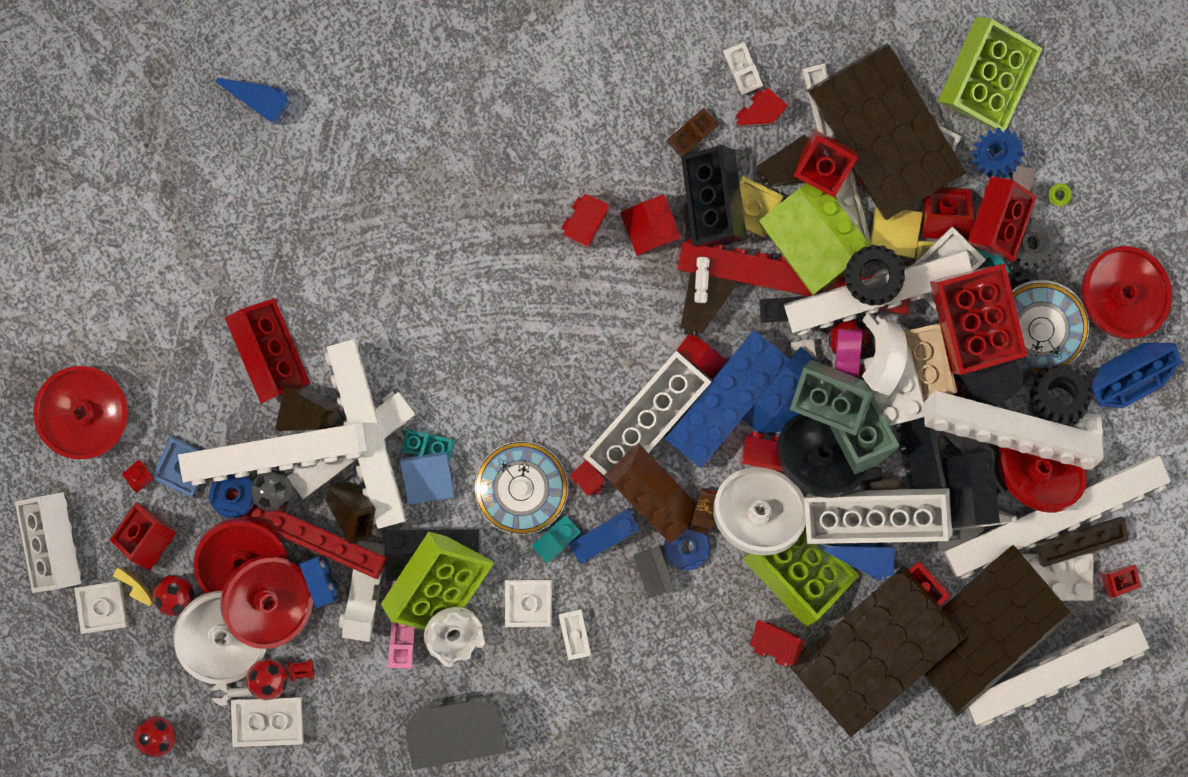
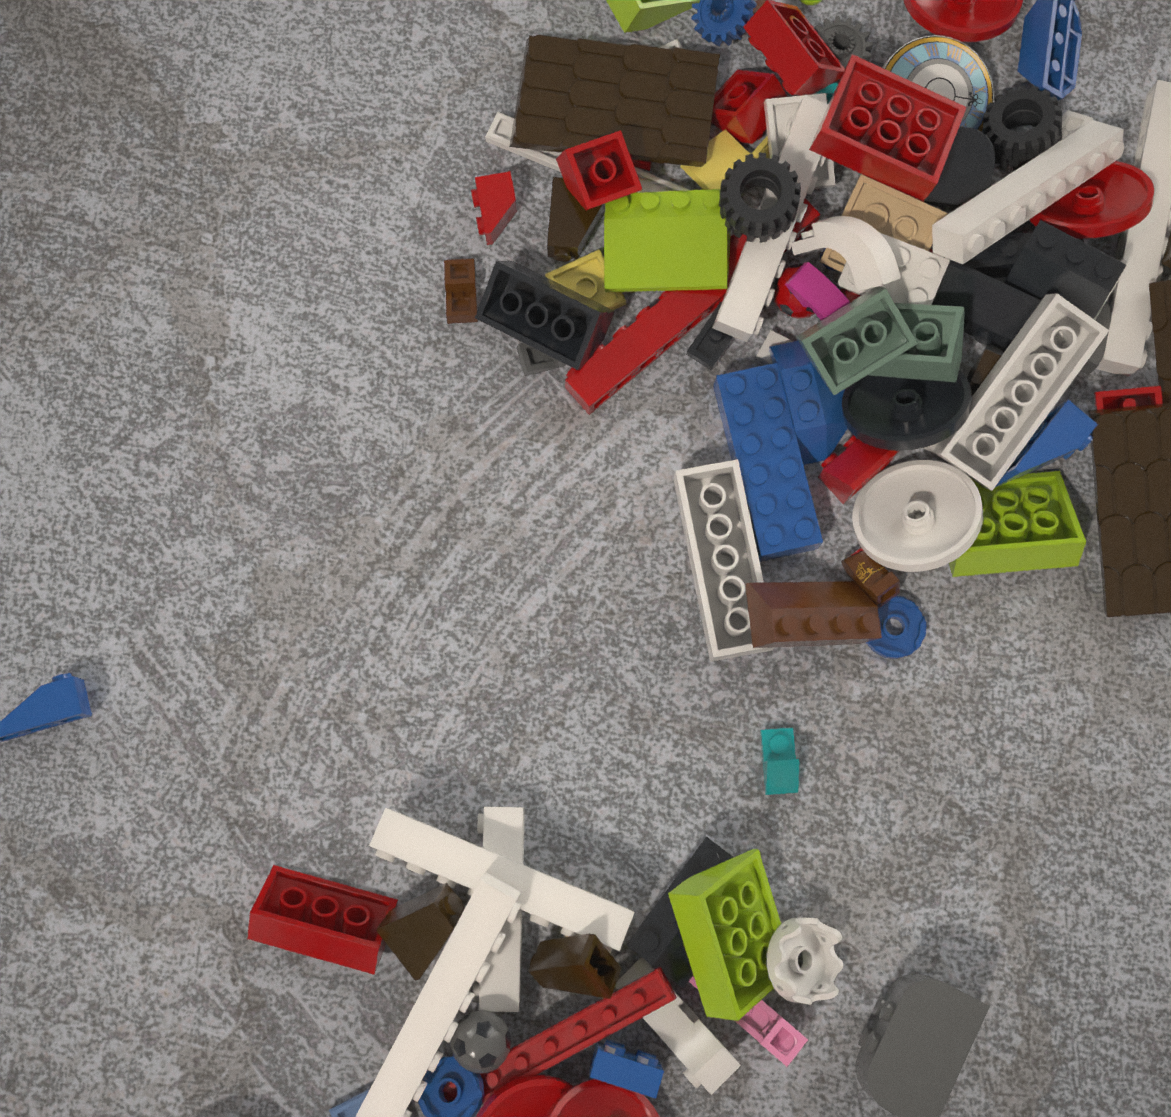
camera: 50 degrees left, 10 degrees down
medium blue tile [400,452,454,505] -> none
teal slope [401,429,455,463] -> none
dish [475,441,568,535] -> none
white tile [505,580,552,627] -> none
white plate [559,609,591,660] -> none
red slope [561,194,610,249] -> none
blue slope [568,508,640,564] -> none
red brick [569,460,606,496] -> none
red slope [620,194,681,256] -> none
dark grey panel [633,545,675,598] -> none
red slope [676,335,727,379] -> none
dark brown slope [680,273,737,336] -> none
white axle [694,257,710,303] -> none
white slope [722,41,763,95] -> none
red slope [750,620,806,668] -> none

